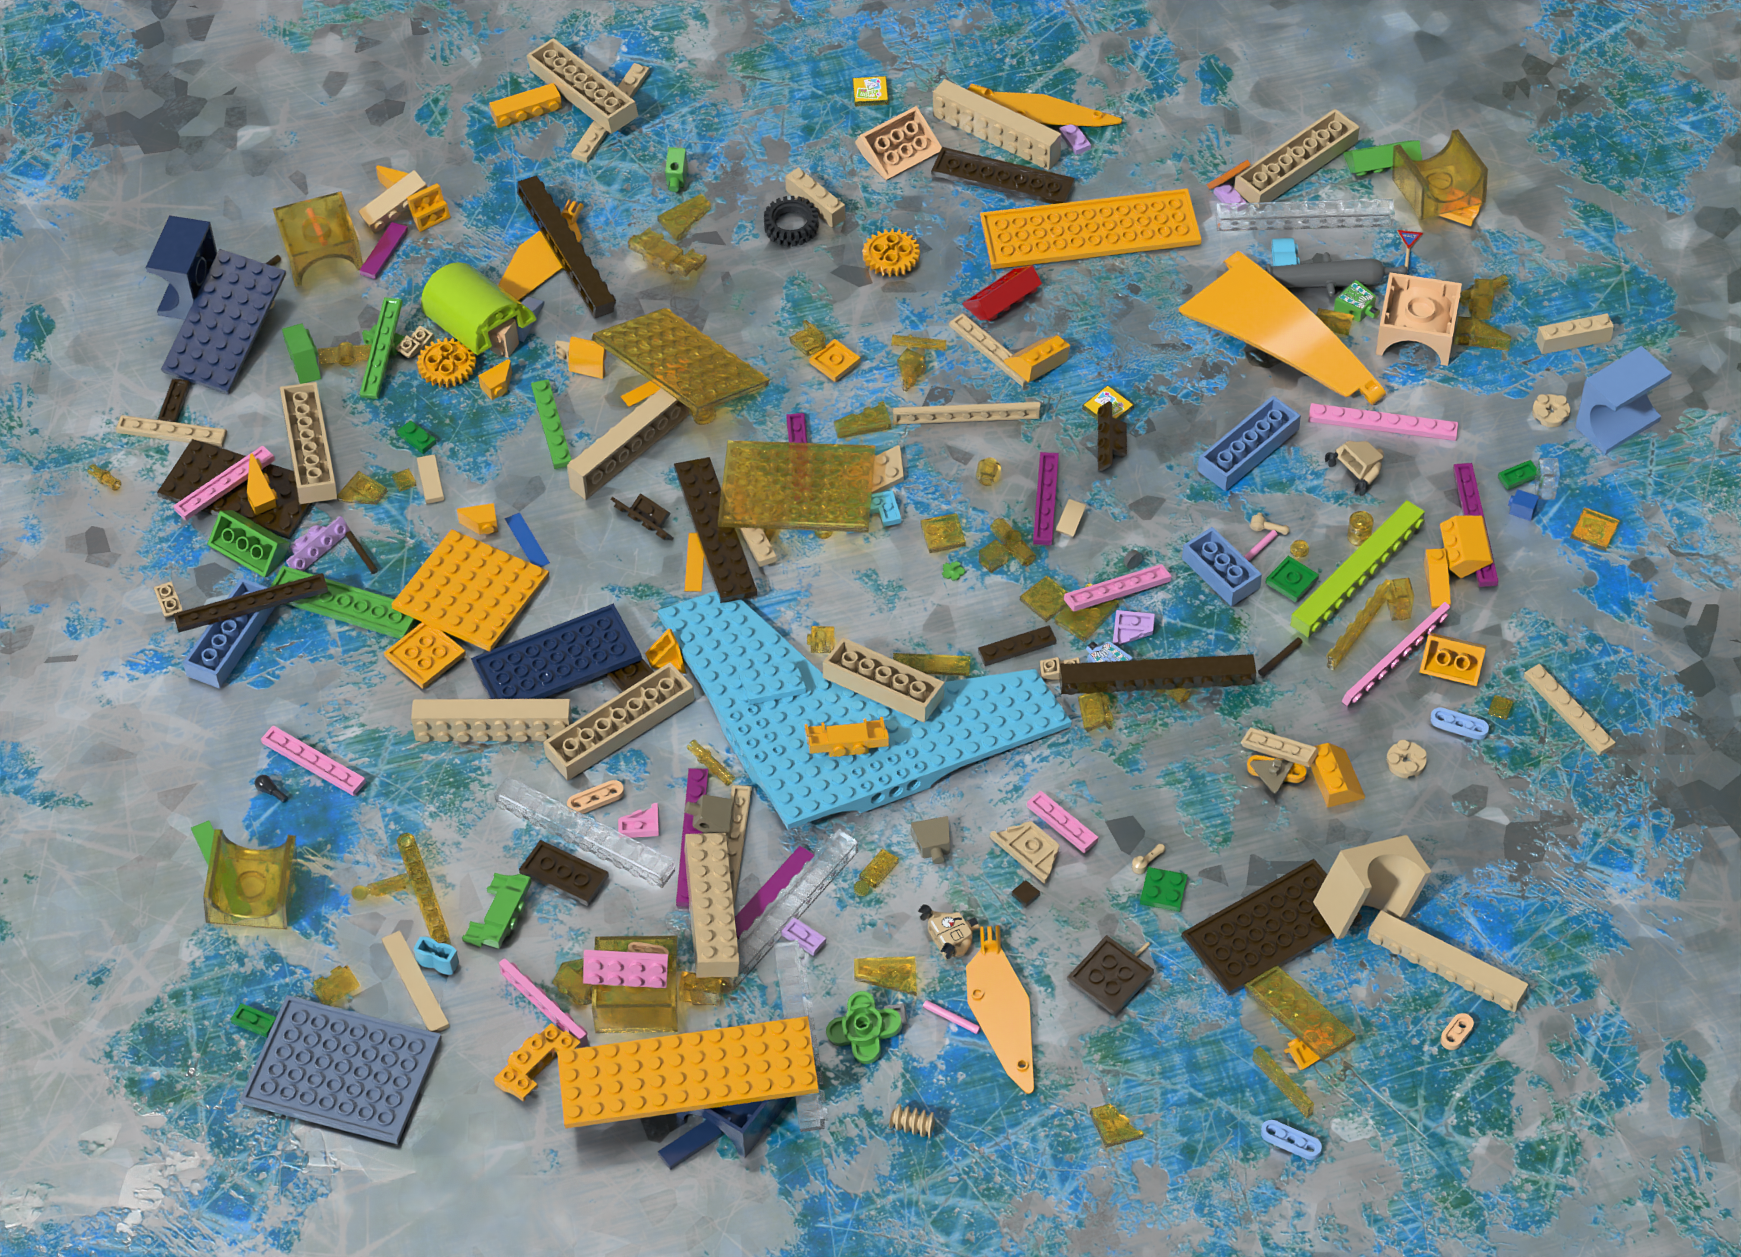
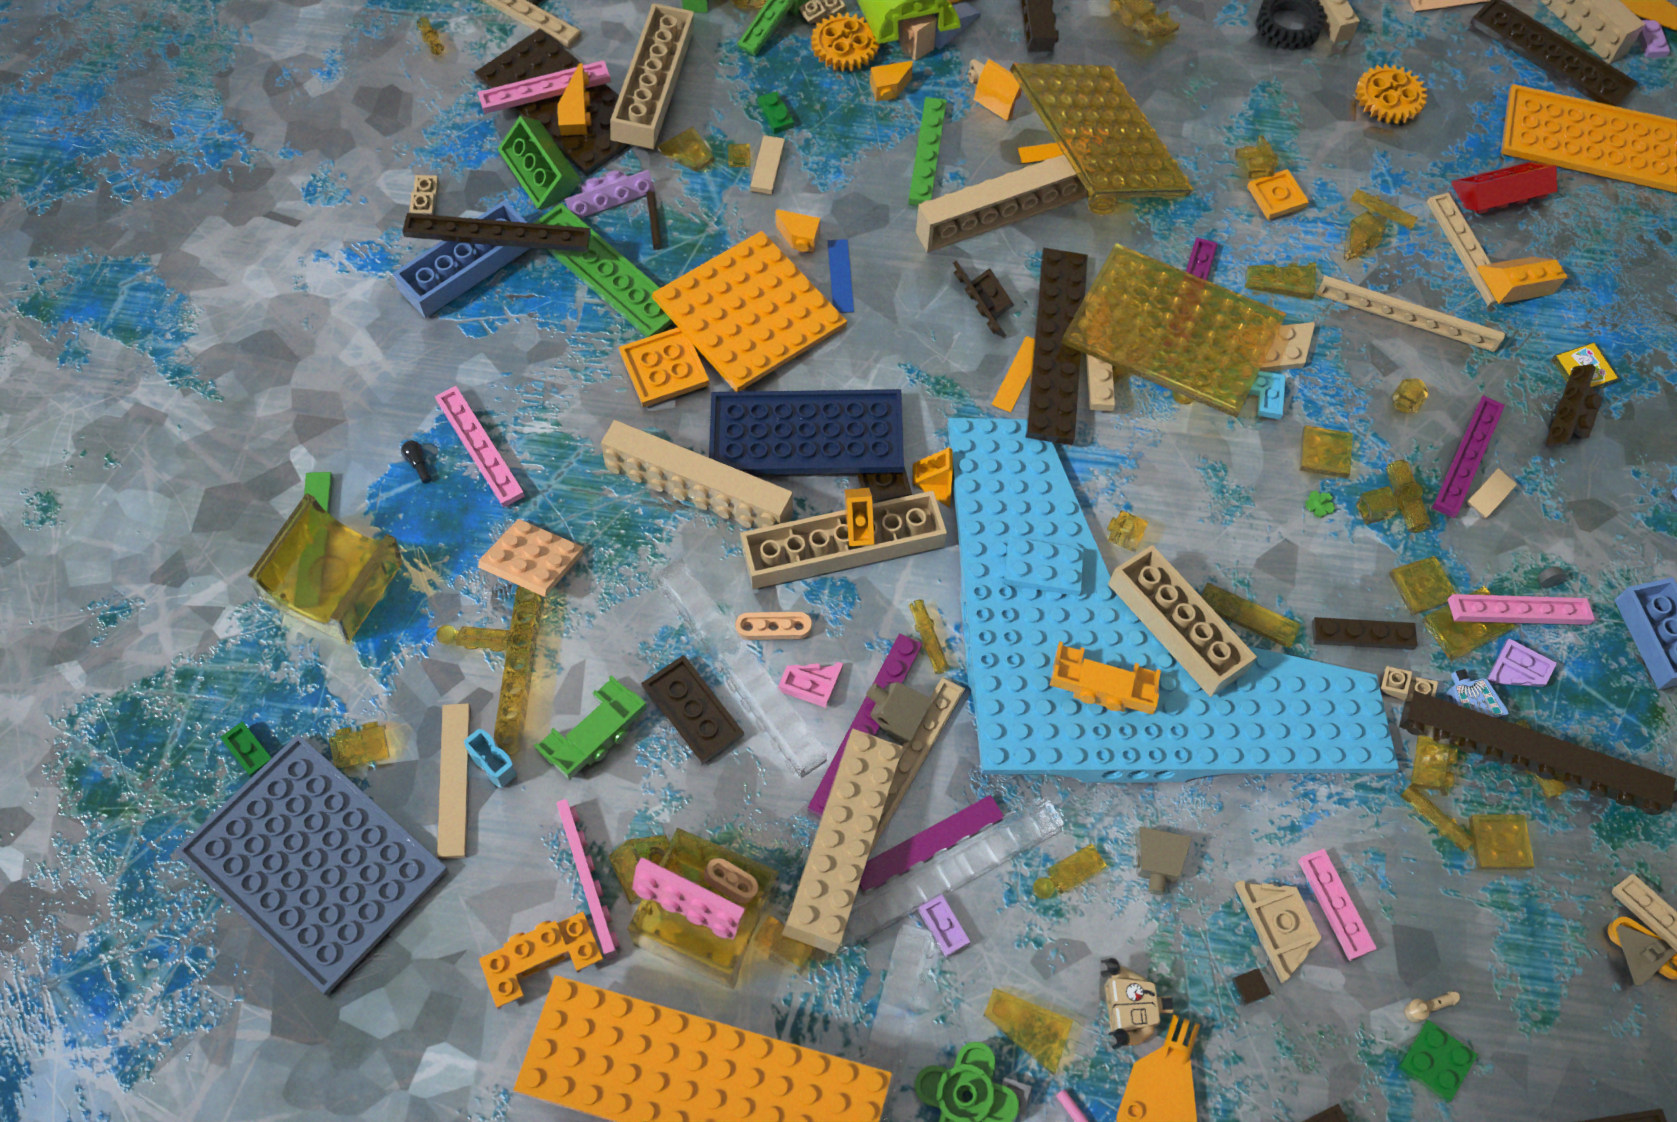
camera: 20 degrees right, 10 degrees up
none -> light nougat plate [478,519,583,597]
none -> light orange slope [844,488,874,546]
none -> clear yellow pin [1400,784,1475,852]
none -> clear yellow plate [1468,815,1535,870]

